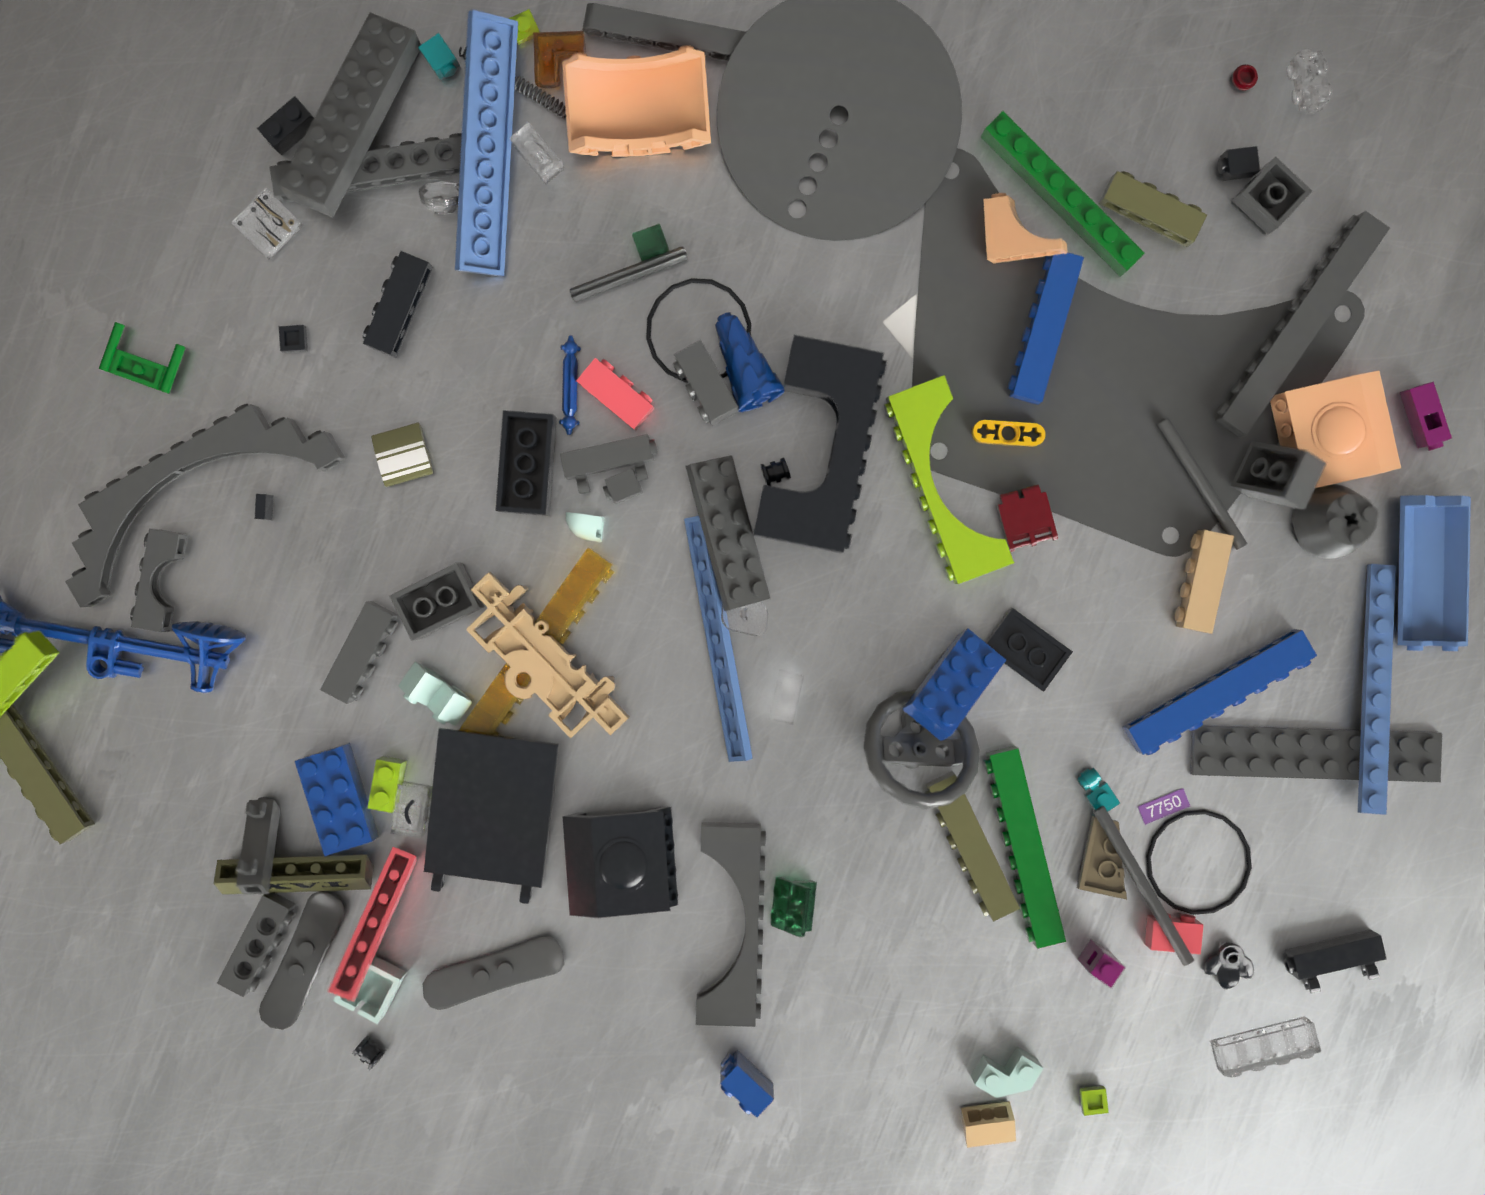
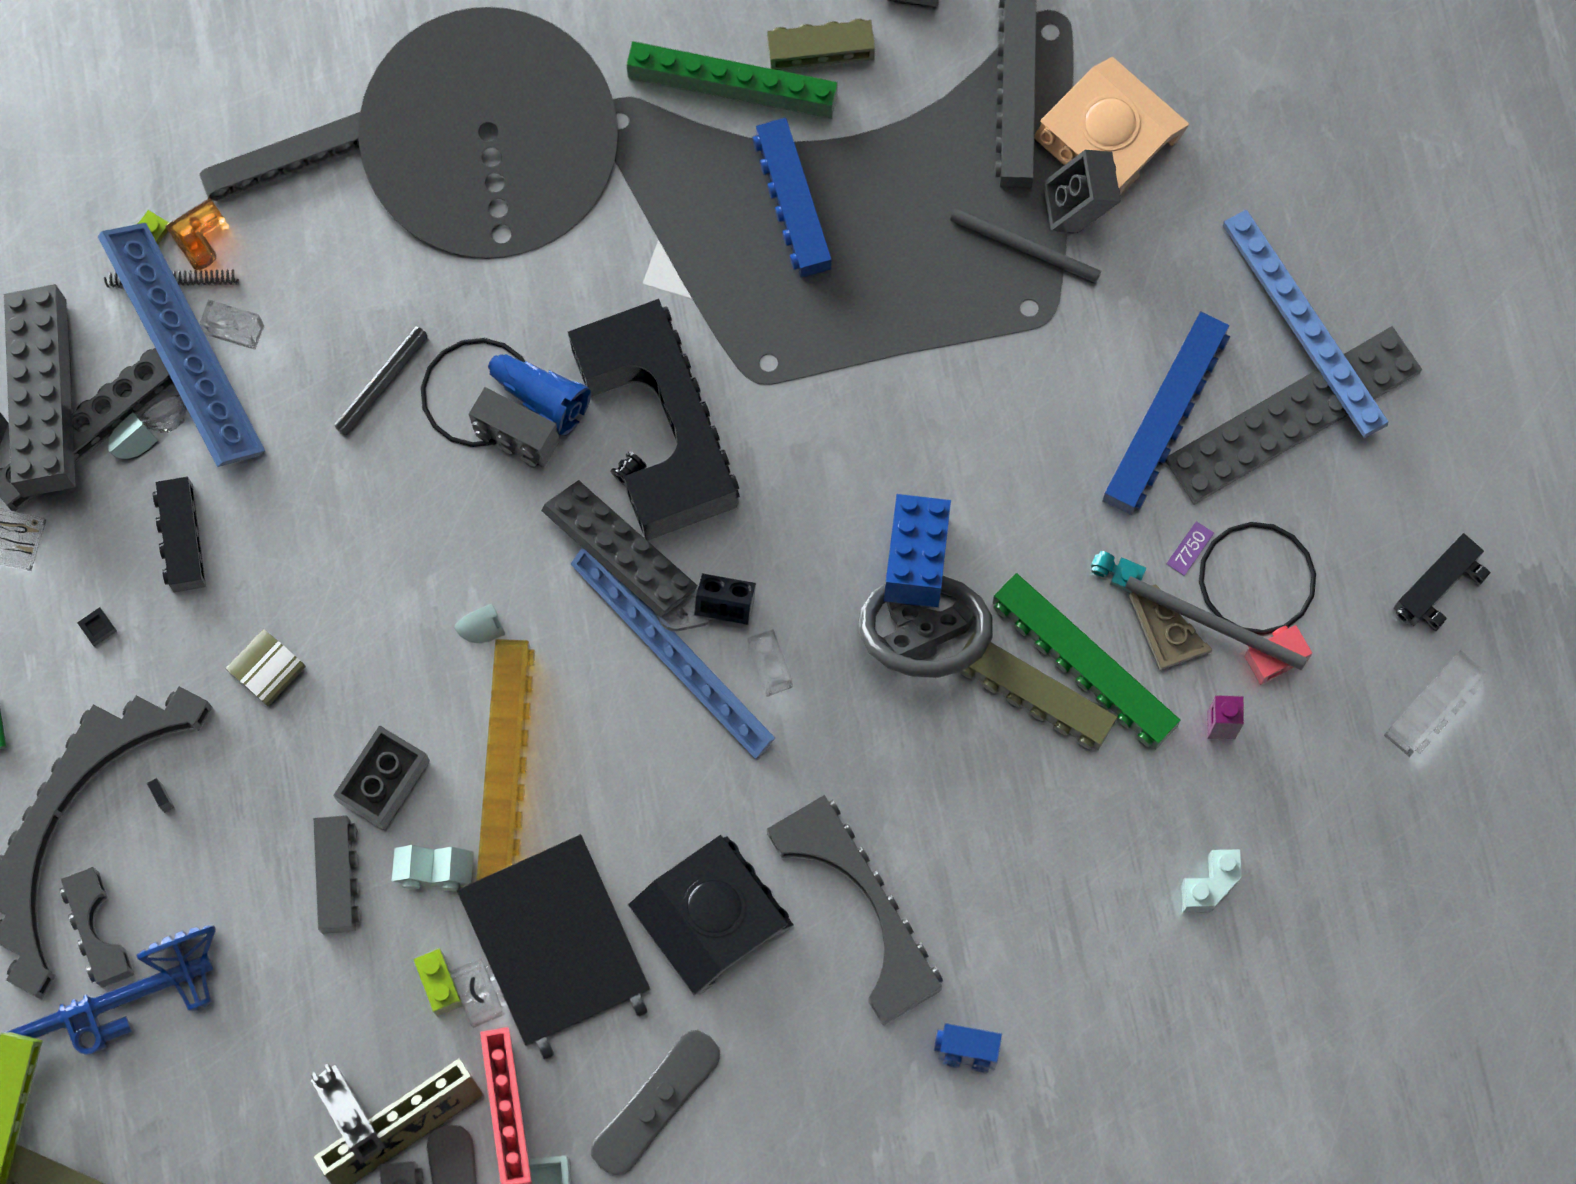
camera: 35 degrees left, 15 degrees down
blue brick [295,743,379,856] -> none
teal brick [418,33,460,80] -> none
tan piece [466,572,629,738] -> none
black brick [495,410,557,516] -> none
blue wheel [559,335,581,435] -> none
dark grey brick [560,434,658,494] -> none
light nougat panel [562,46,711,157] -> none
coral brick [576,358,654,431] -> none
dark grey brick [603,468,643,504] -> none
clear green panel [632,223,669,262] -> none
clear green bracket [771,877,817,937] -> none
lime arch [884,375,1014,584] -> none
tan brick [961,1101,1016,1148] -> none
yellow beam [972,420,1045,447] -> none
light nougat arch [984,193,1067,263] -> none
black plate [986,608,1073,692] -> none
dark red plate [997,484,1058,553] -> none
lime plate [1079,1085,1109,1116] -> none
tan brick [1175,530,1234,634] -> none
black plate [1204,942,1254,990] -> none
dark grey cone [1291,484,1378,559] -> none
medium blue panel [1397,495,1471,651] -> none
magenta brick [1399,381,1452,451] -> none
none -> light aqua brick [108,412,158,459]
none -> black brick [694,573,756,625]

